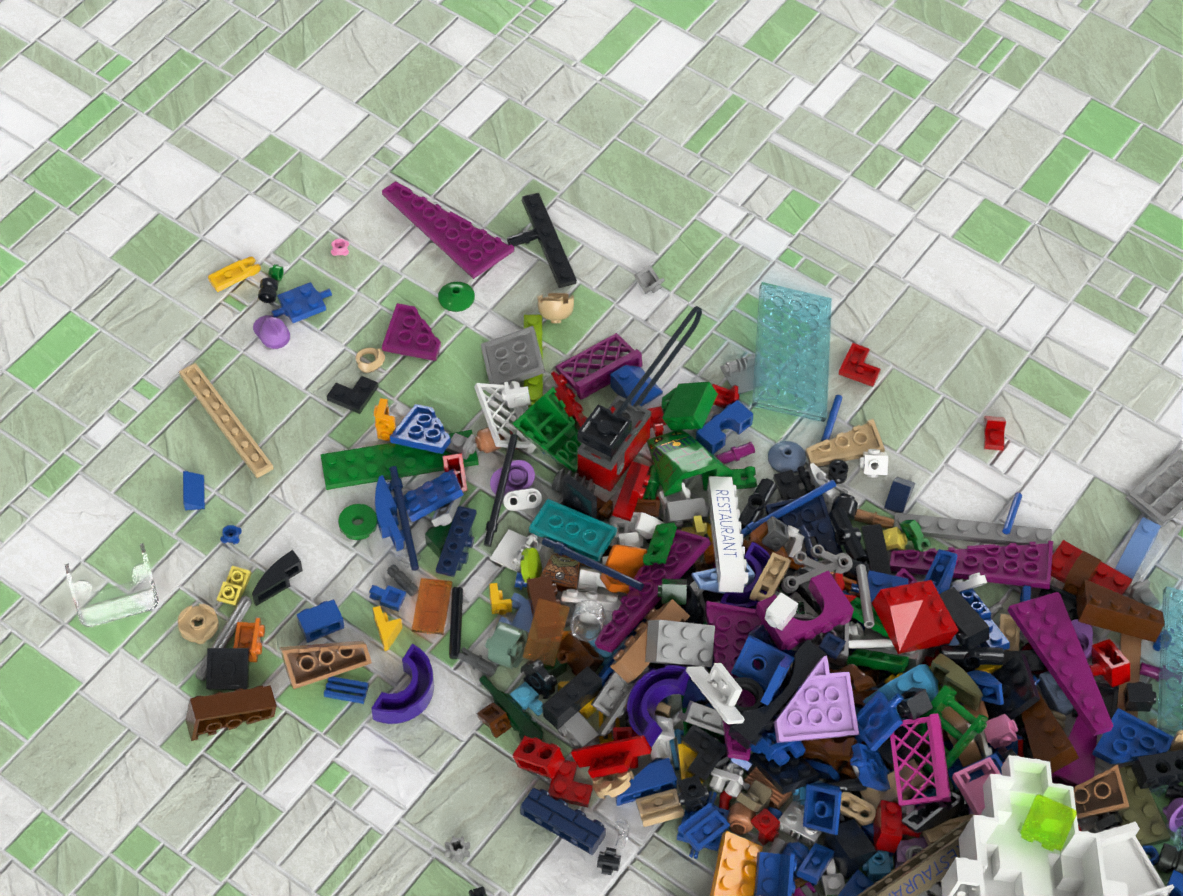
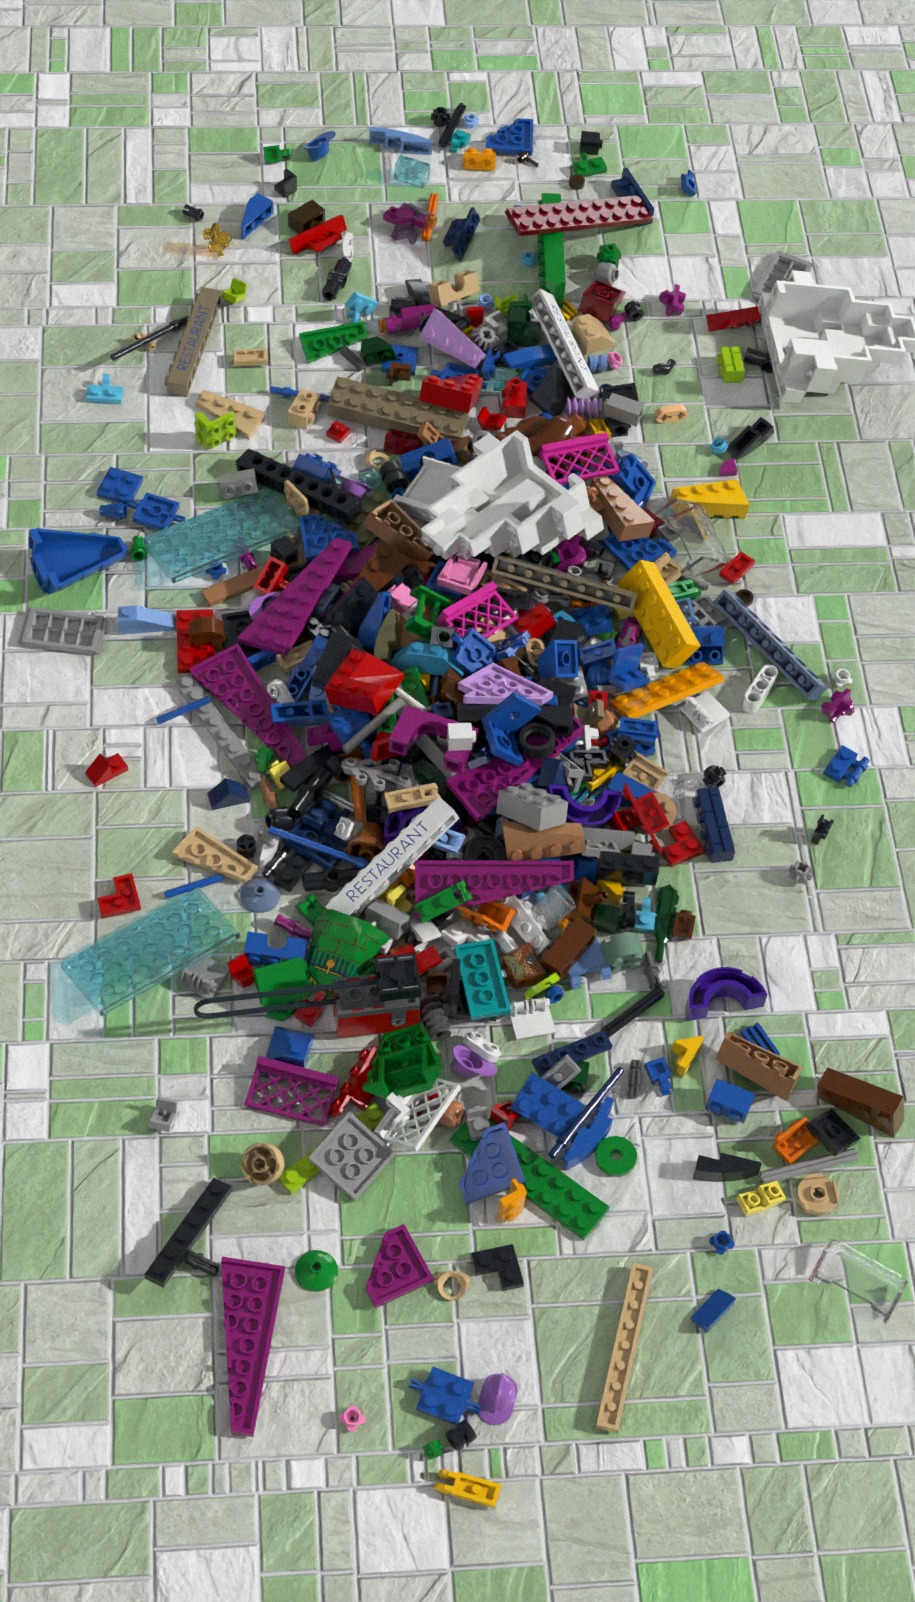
camera: 135 degrees left, 0 degrees up
clear orange piece [412,578,453,635] -> none
black bar [483,434,518,547] -> none
yellow bracket [489,583,512,615] -> none
red brick [512,736,565,779] -> none
clear orange piece [522,598,570,666] -> none
dark blue bar [542,537,644,591] -> none
dark green brick [658,579,687,605] -> none
white bracket [686,663,745,724] -> none
dark grey bracket [762,516,789,552] -> none
white brick [859,449,888,478] -> none
clear neon green bracket [1017,794,1077,852] -> none
reddish brown wedge [1076,579,1165,642] -> none
light grey bracket [1128,579,1160,609] -> none

